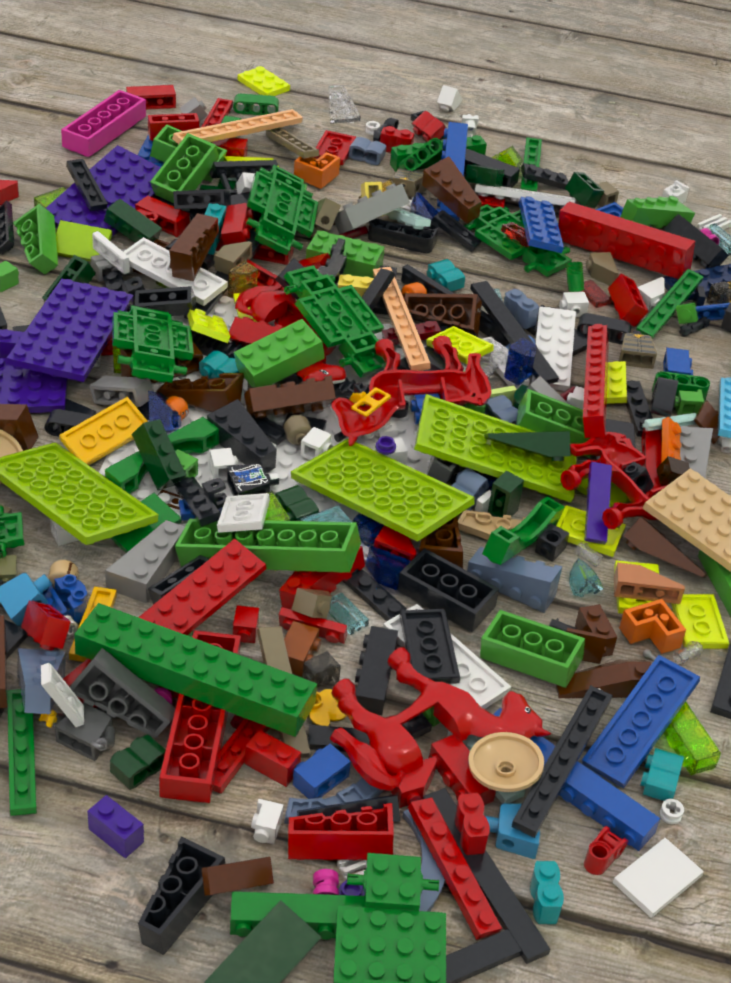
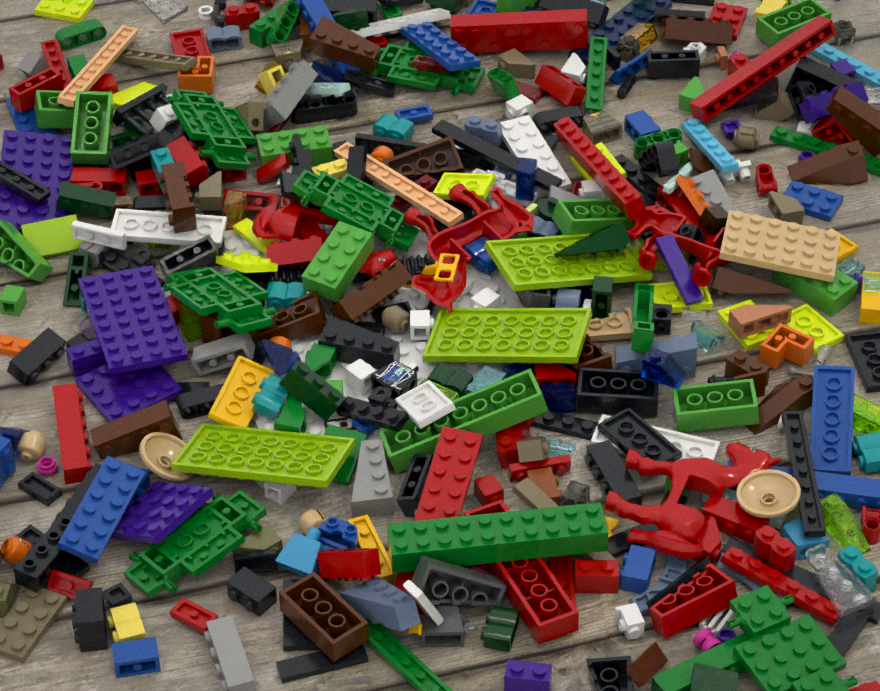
camera: 25 degrees left, 0 degrees up
dark purple plate [375,436,396,455] -> none
bright green plate [676,302,698,324] -> none
none -> teal brick [251,373,288,421]
none -> blue plate [395,104,433,123]
none -> clear blue slope [641,347,687,390]
none -> clear wing [805,544,876,618]
none -> clear neon green slope [820,493,871,554]

